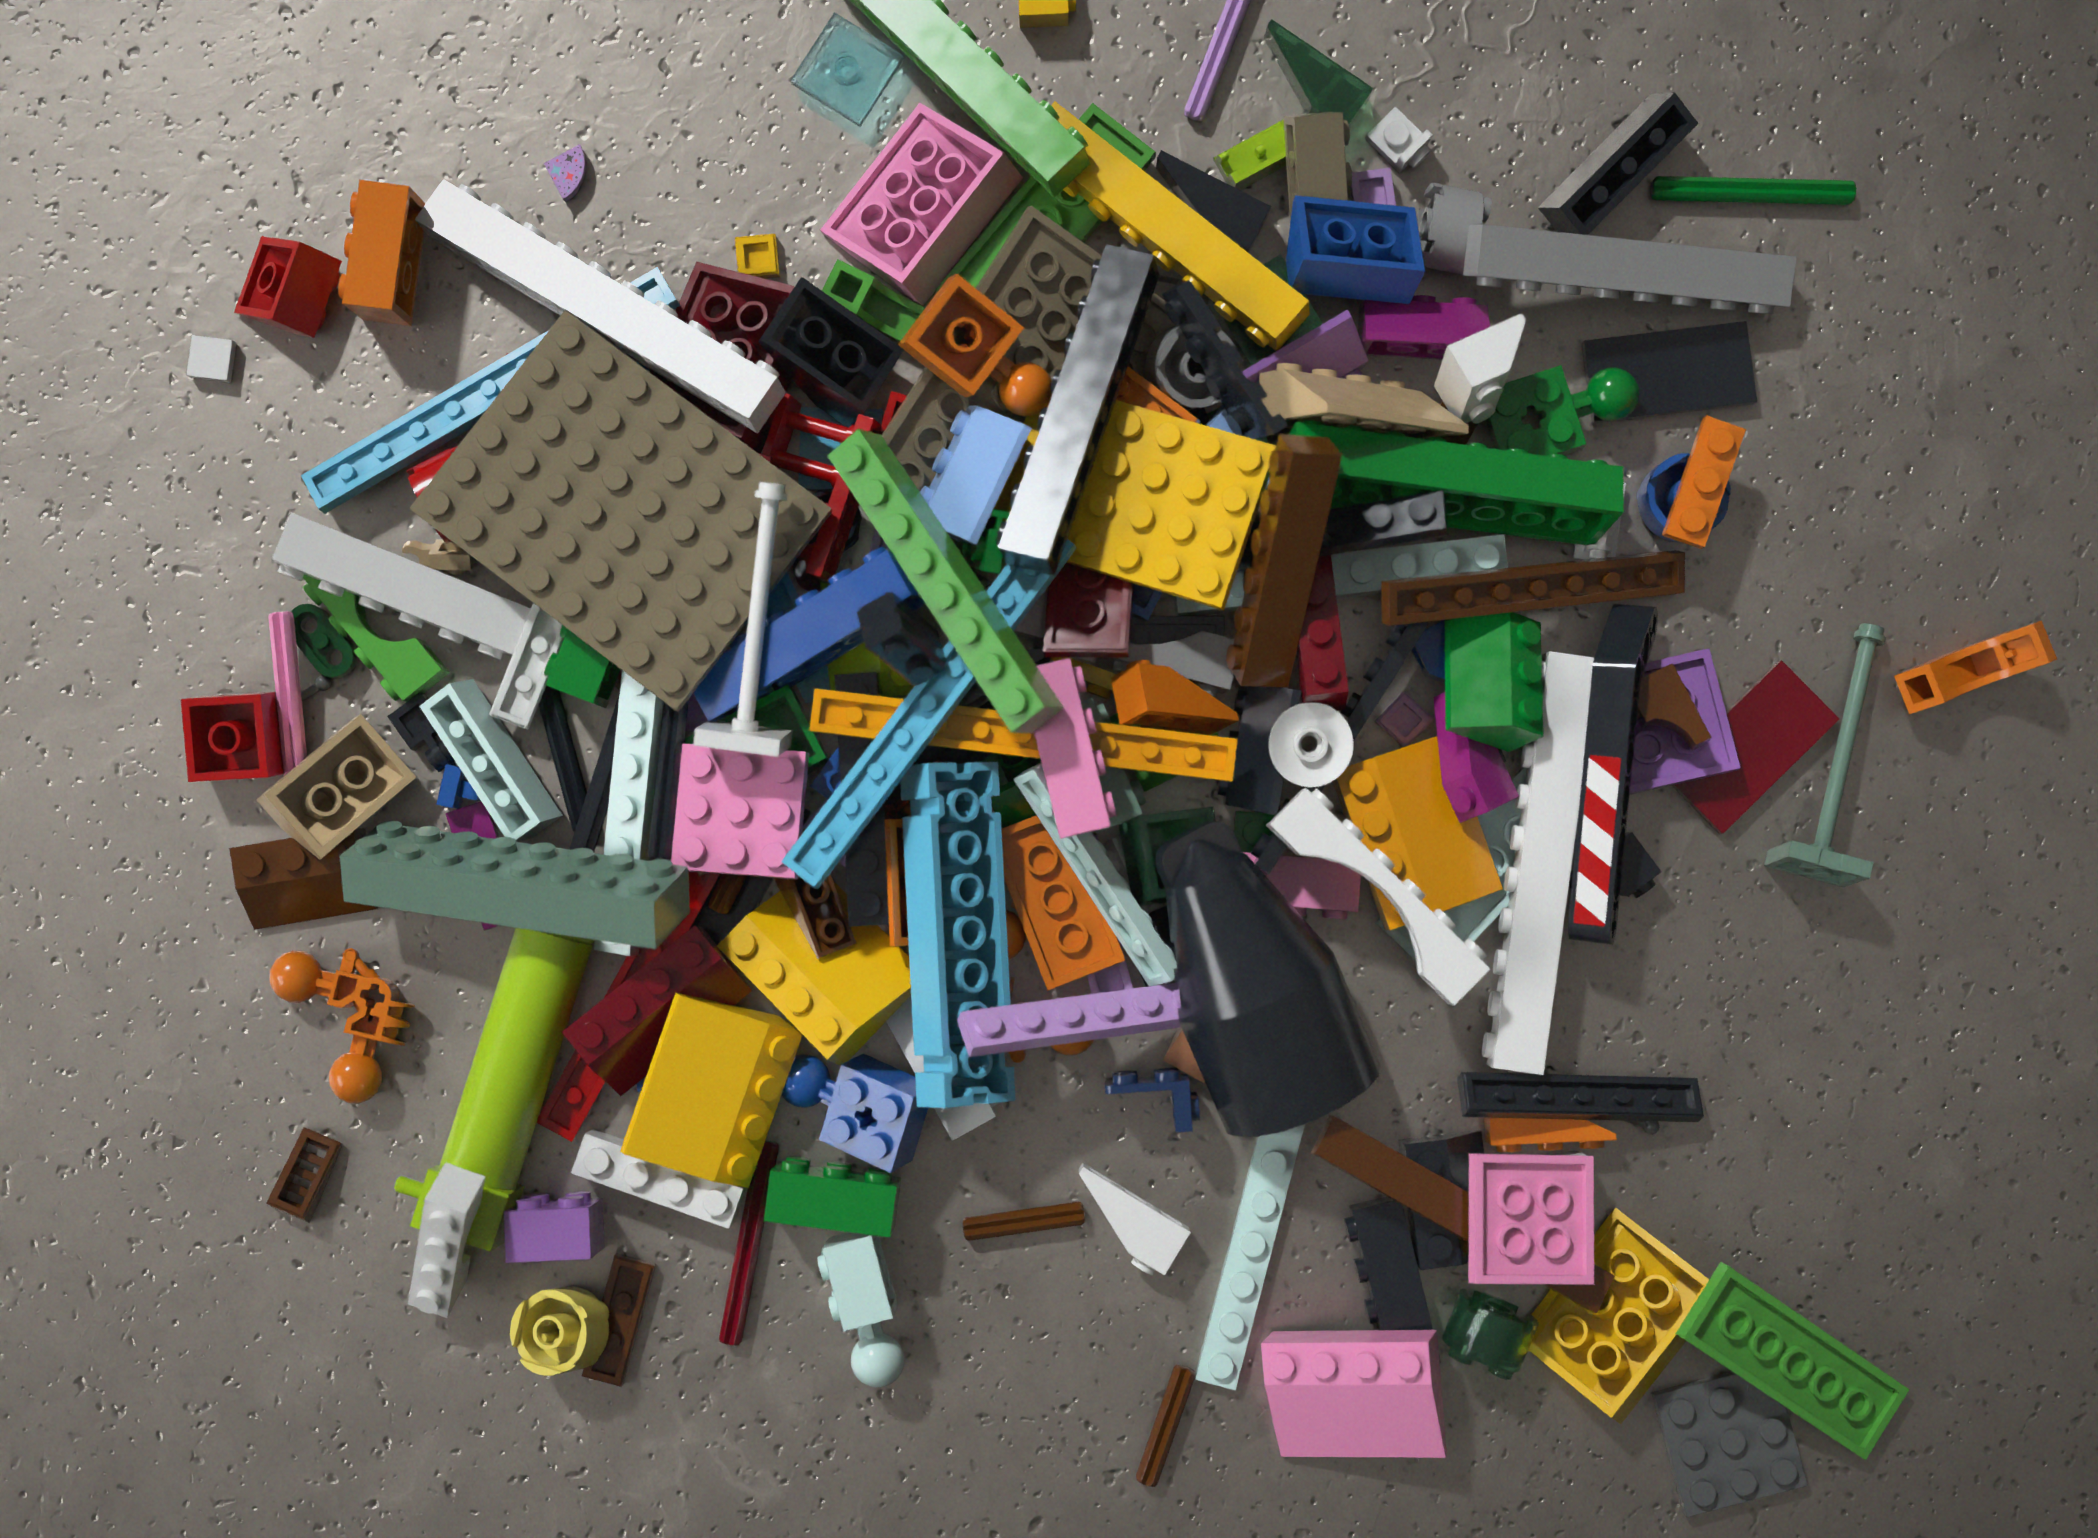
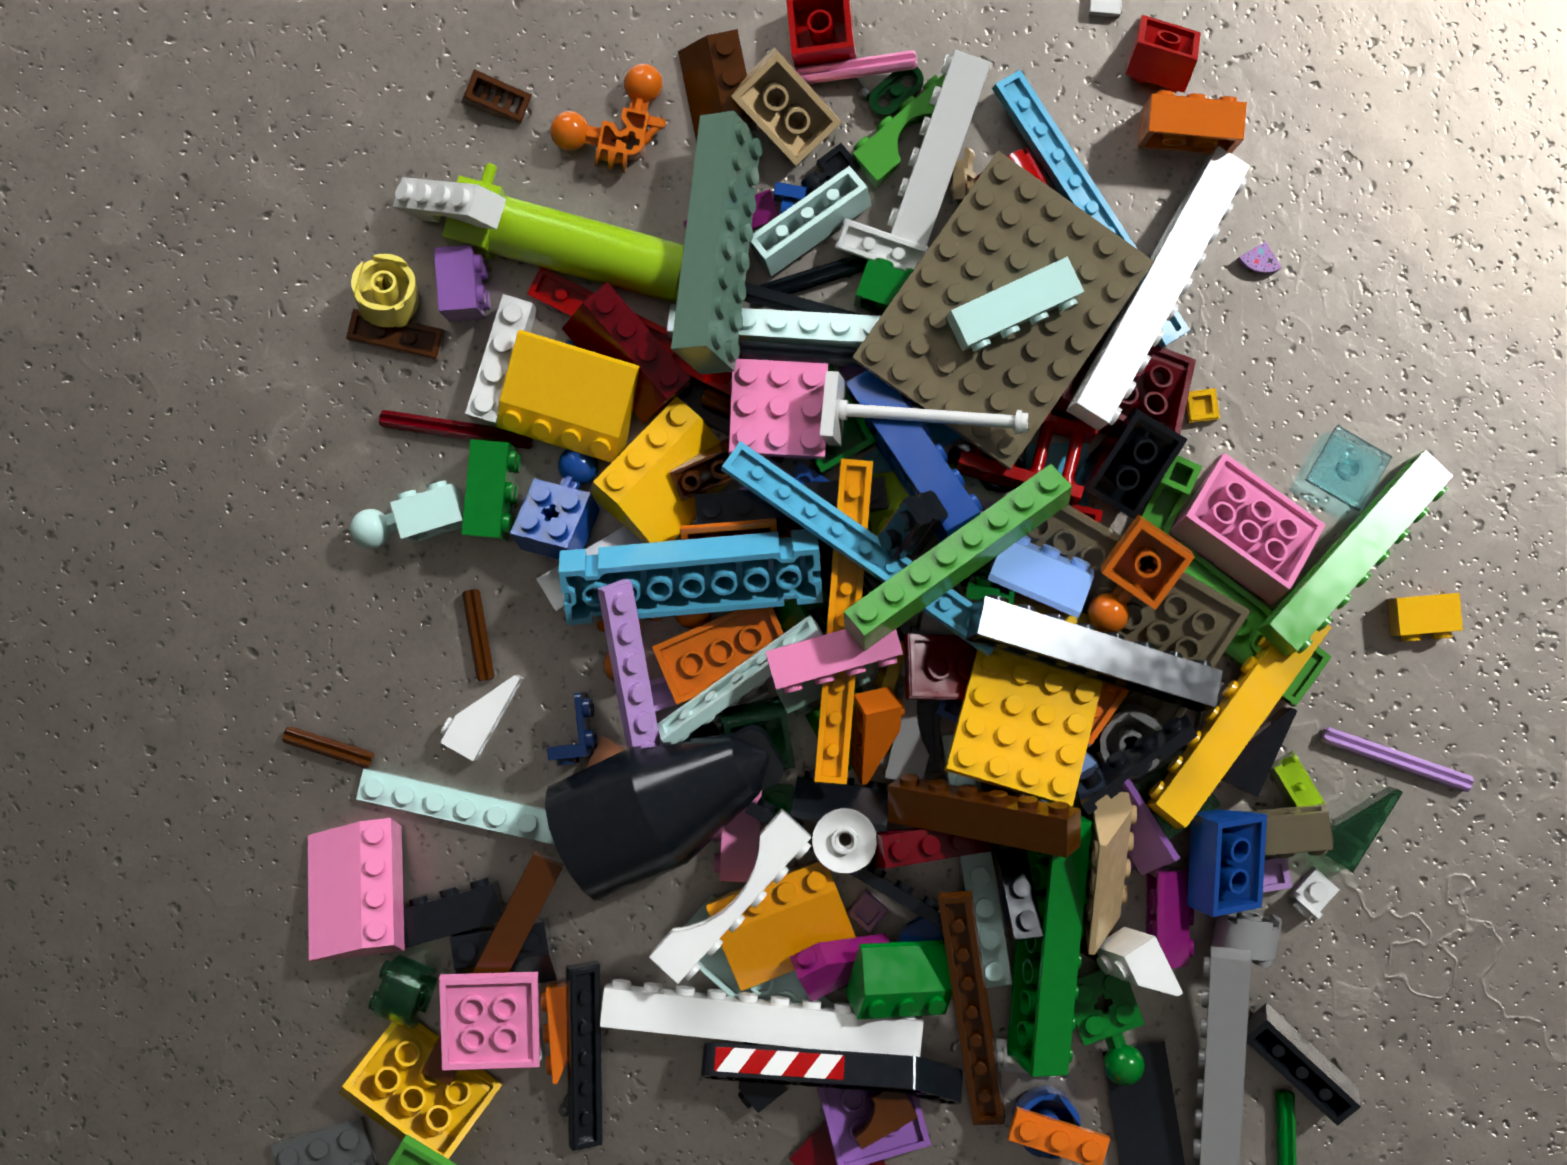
camera: 85 degrees right, 0 degrees up
none -> light aqua brick [946,256,1084,352]

